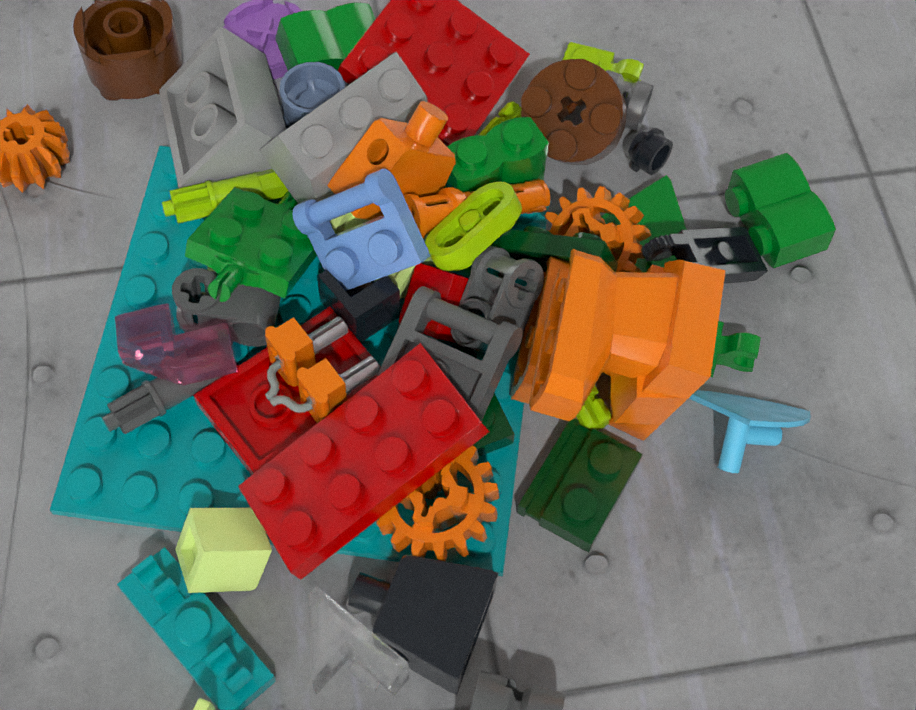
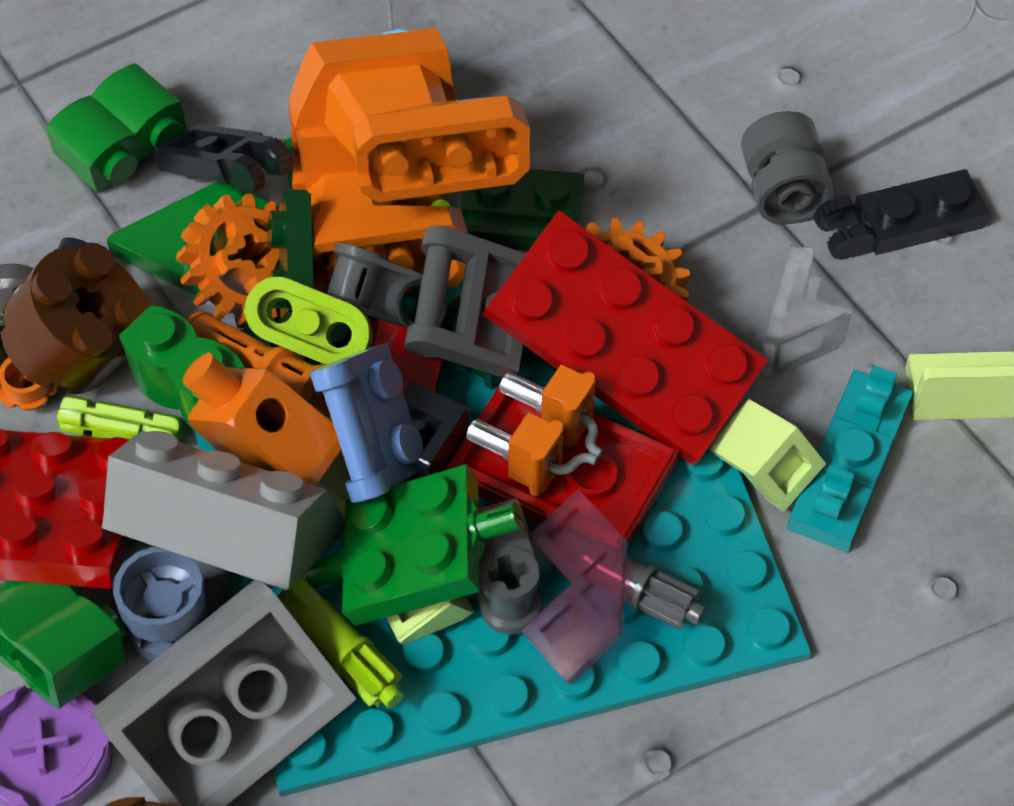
camera: 110 degrees left, 5 degrees down
black torso [348,555,498,695] -> none

